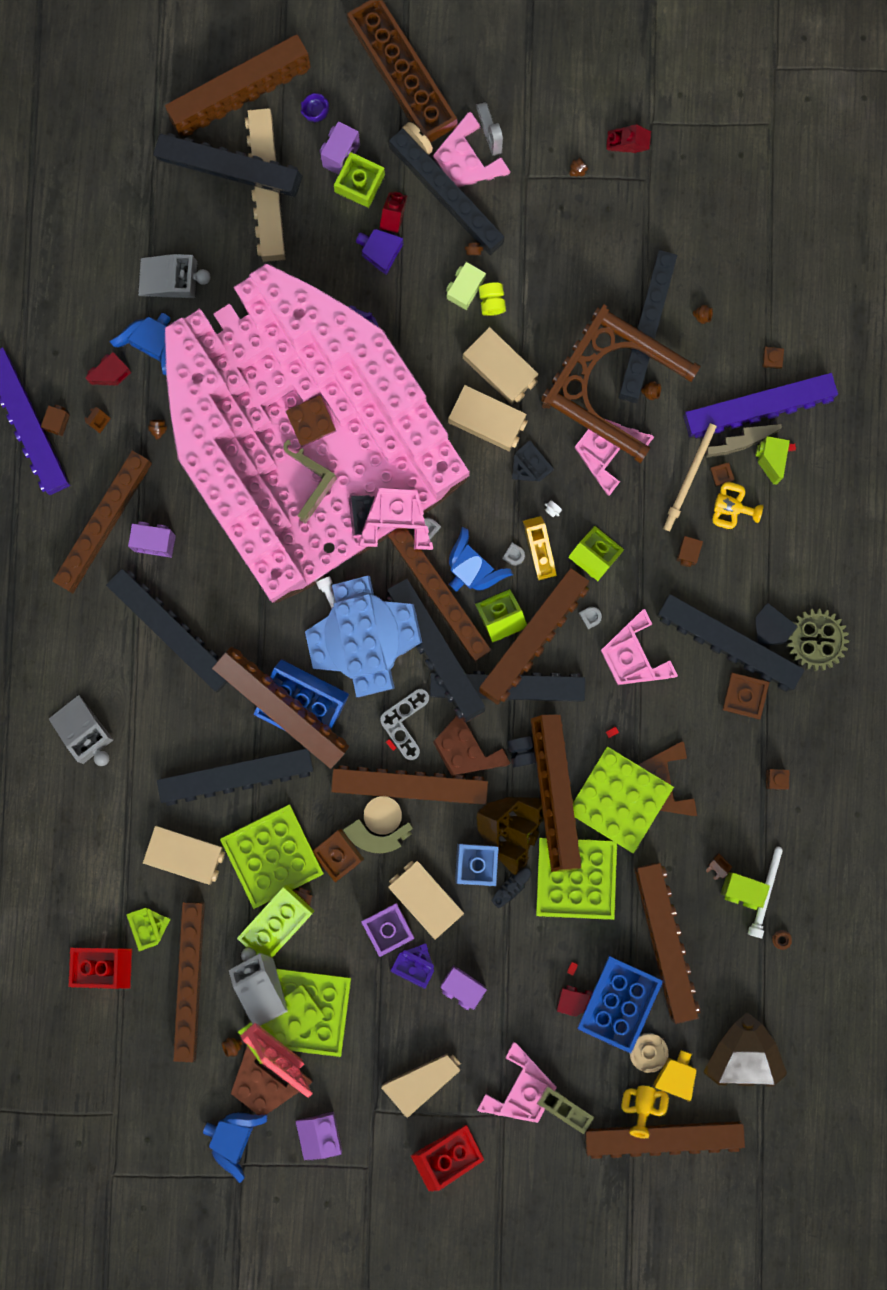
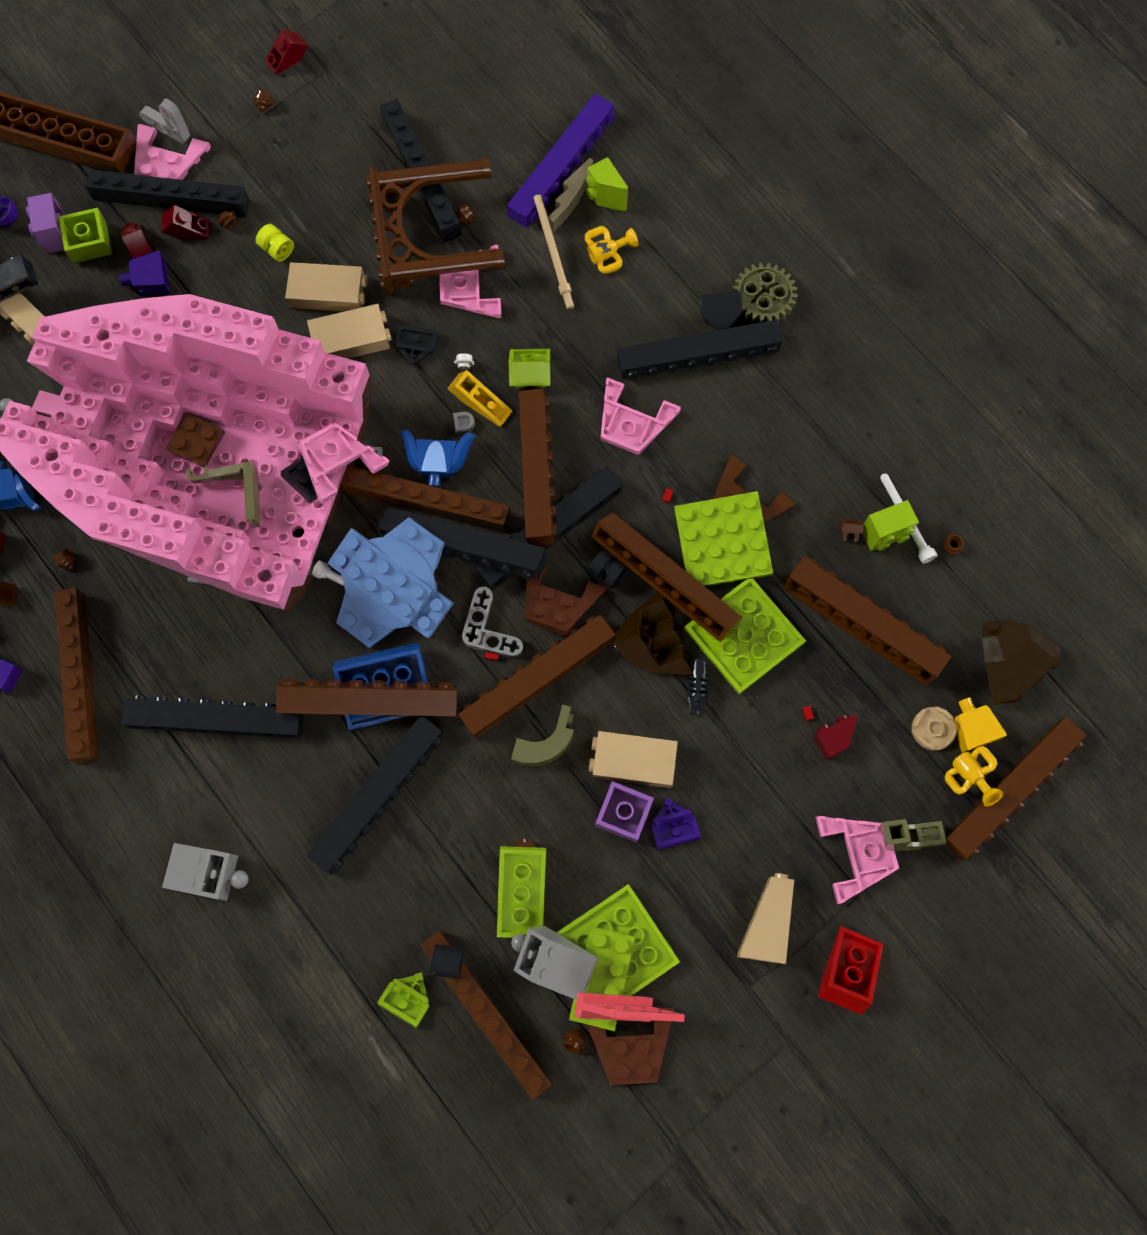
camera: 40 degrees left, 10 degrees down
red slope [69,948,132,989] -> none
medium lavender brick [128,522,176,558] -> none
tan brick [143,826,225,885] -> none
blue torso [203,1113,267,1183] -> none
lime plate [220,805,324,909] -> none
medium lavender slope [296,1112,343,1160] -> none
reddish brown plate [313,829,365,882] -> none
tan tile [364,796,402,835] -> none
tan tile [403,122,433,155] -> none
medium lavender brick [441,965,487,1010] -> none
yellowish green brick [446,262,486,310] -> none
medium blue slope [455,844,498,886] -> none
lime slope [475,589,527,642] -> none
blue slope [577,956,663,1053] -> none
light grey tile [579,607,602,630] -> none
reddish brown brick [676,536,703,567] -> none
reddish brown plate [692,305,713,324] -> none
reddish brown plate [710,462,734,487] -> none
reddish brown plate [722,673,769,720] -> none
reddish brown plate [762,347,784,369] -> none
reddish brown brick [766,769,790,790] -> none
none -> dark red slope [161,205,210,239]
none -> black piece [430,944,464,979]

